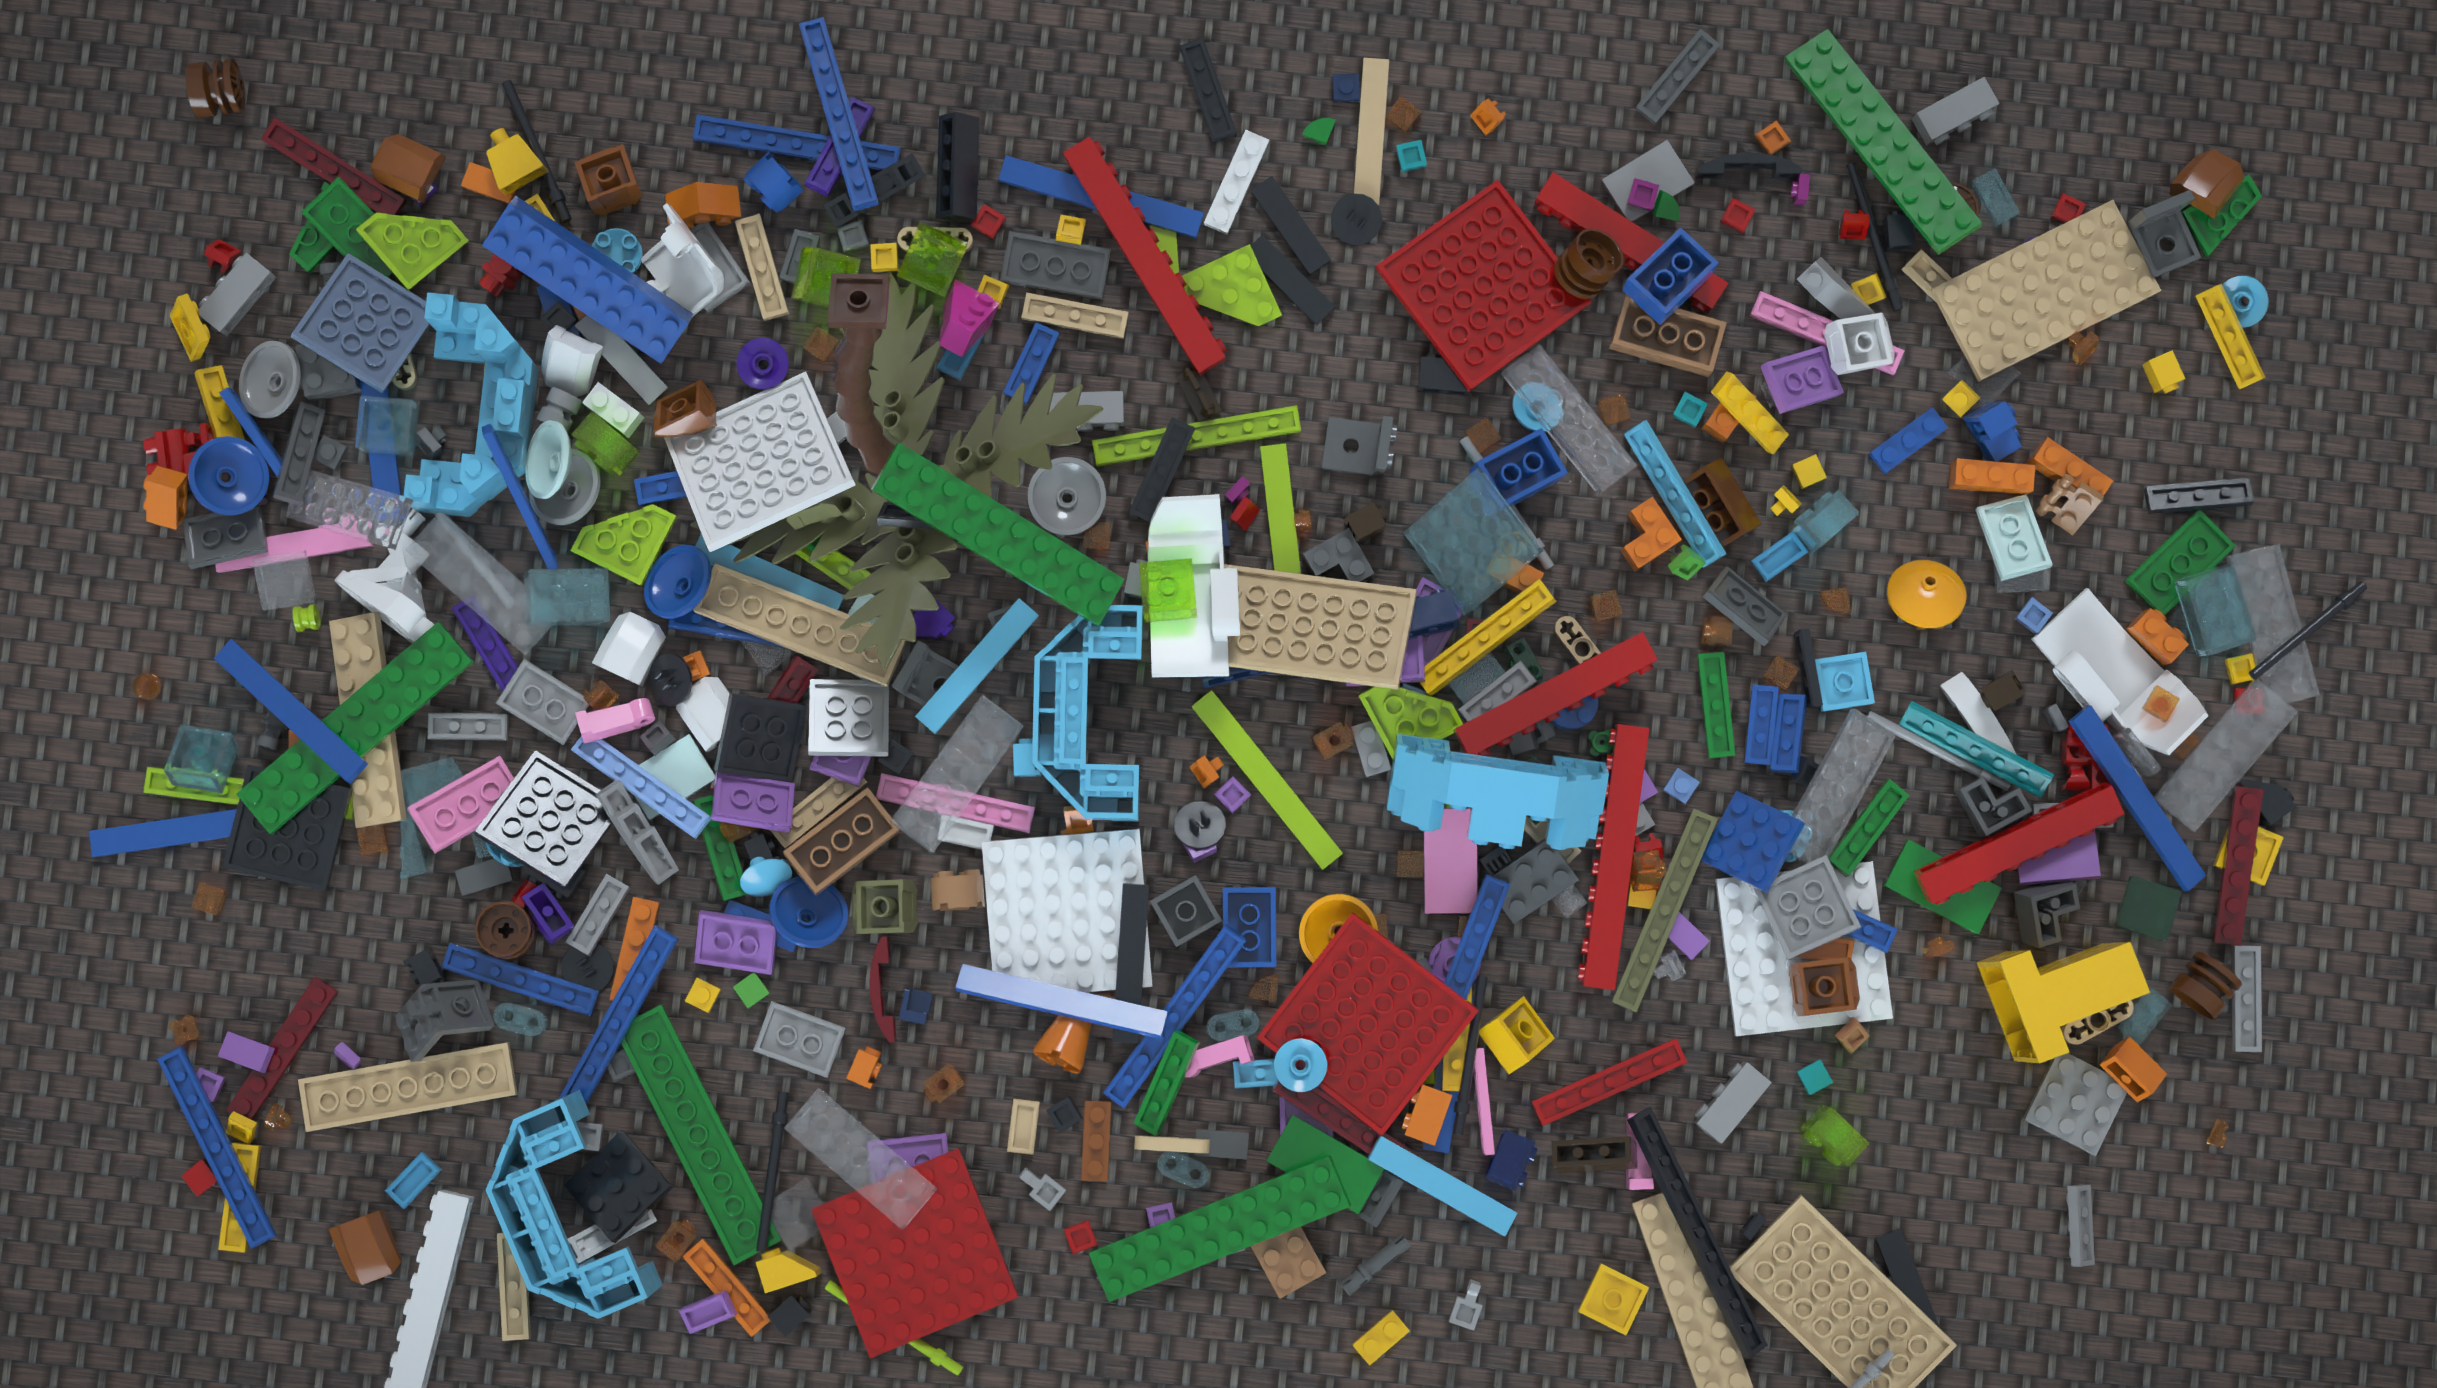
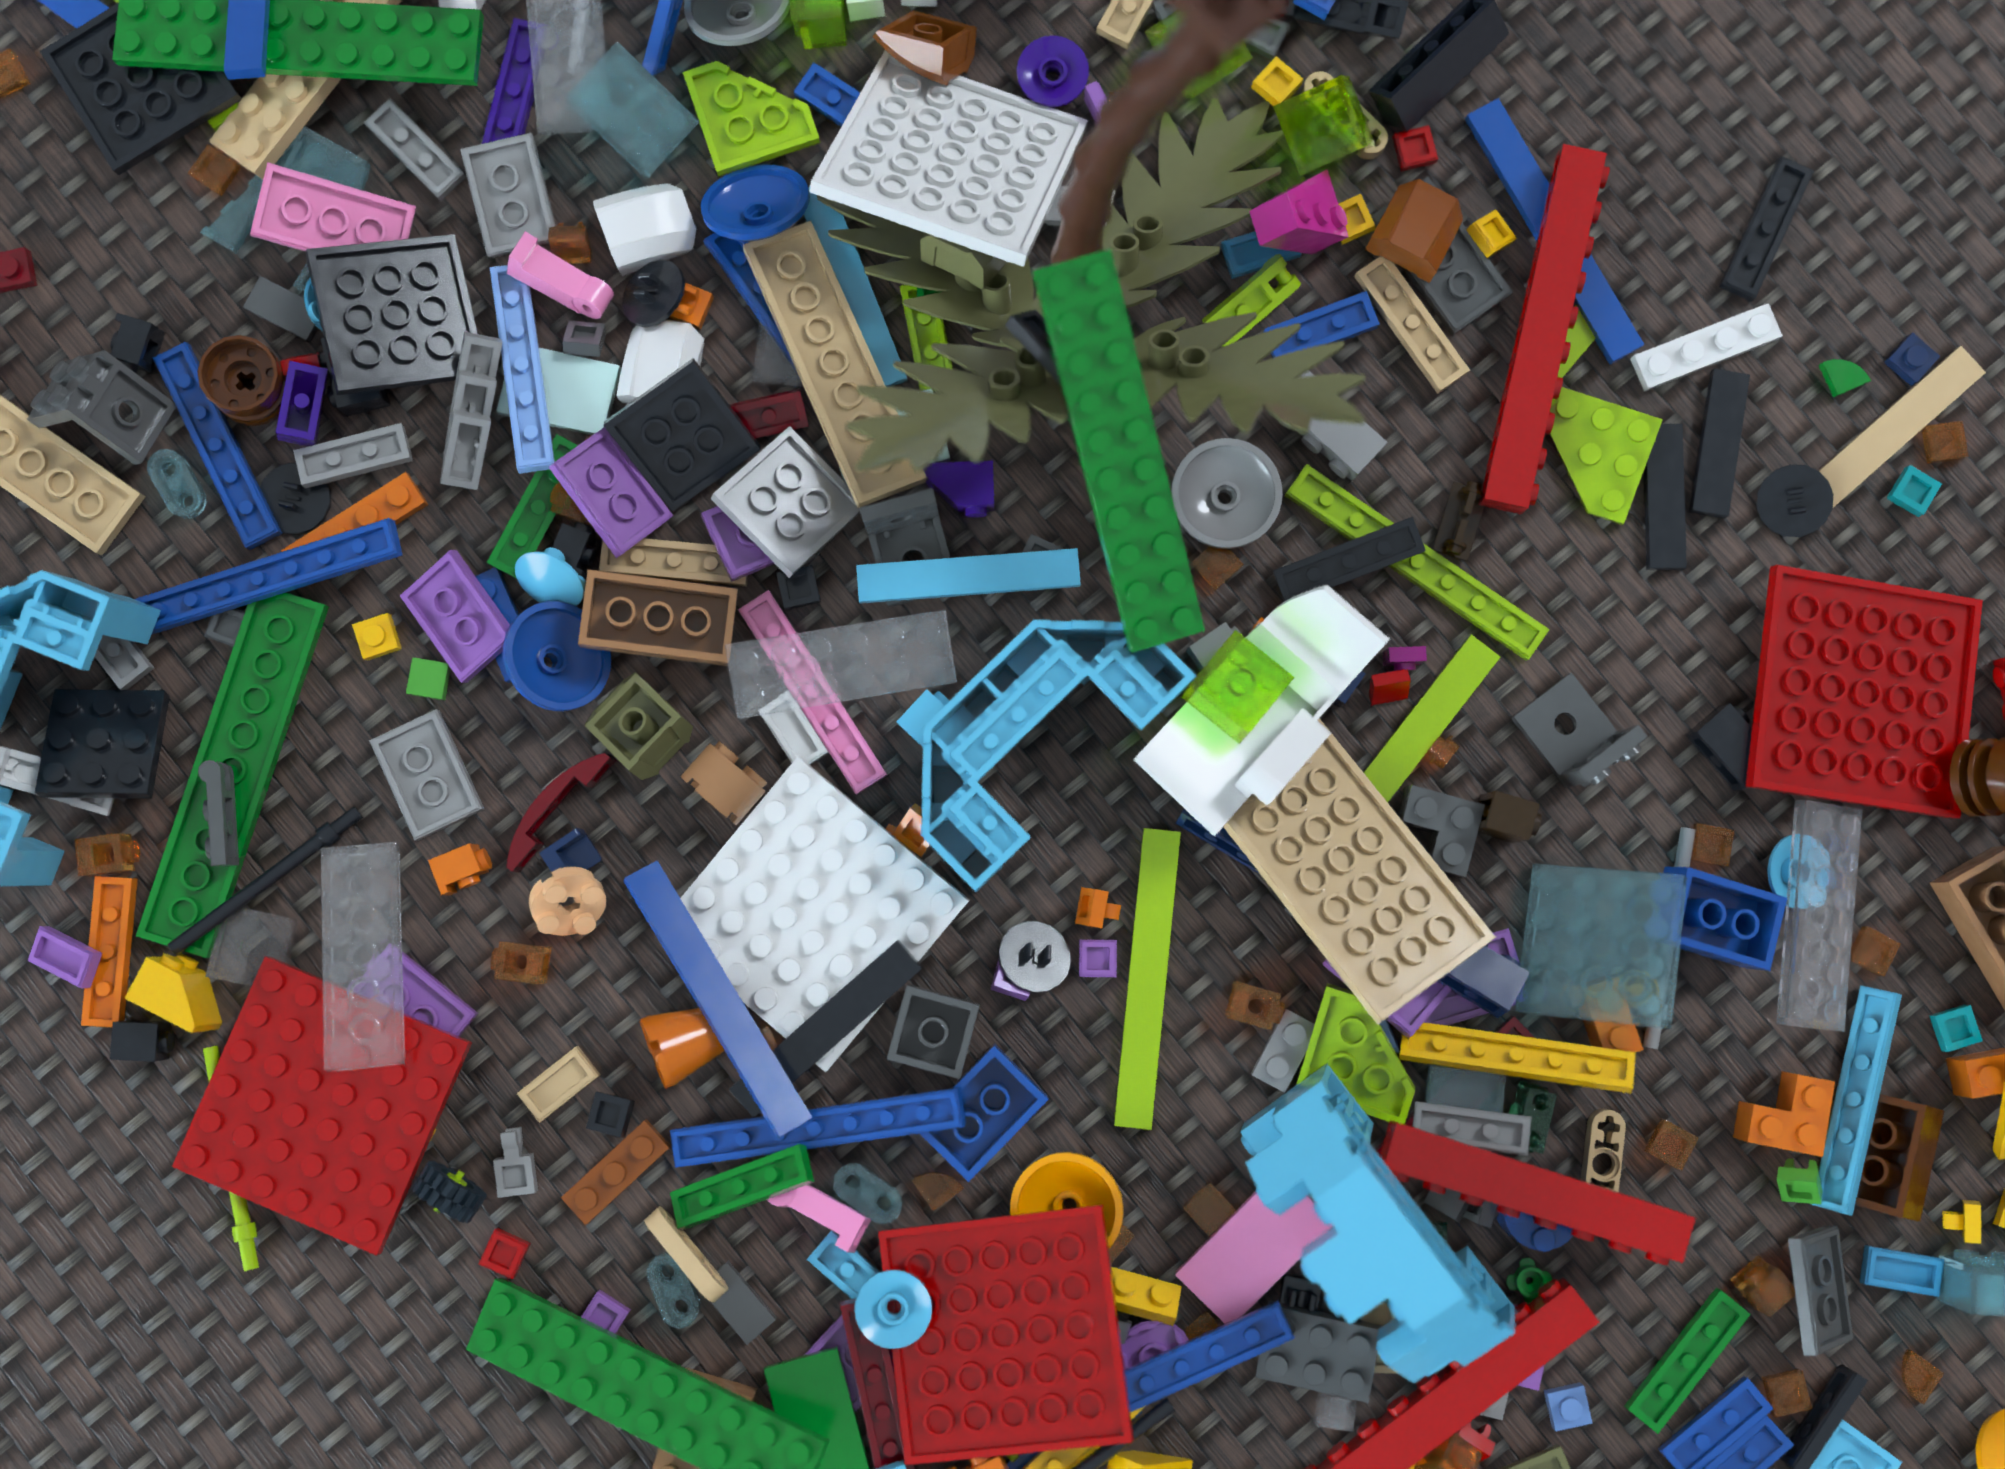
camera: 50 degrees right, 0 degrees up
none -> dark grey plate [198,760,239,867]
none -> black wheel [411,1160,487,1223]
none -> light nougat plate [529,867,606,936]
none -> medium lavender tile [1084,81,1106,124]
none -> yellow plate [1111,1267,1182,1326]
none -> lime plate [1202,254,1301,347]
none -> dark orange slope [1365,179,1463,283]

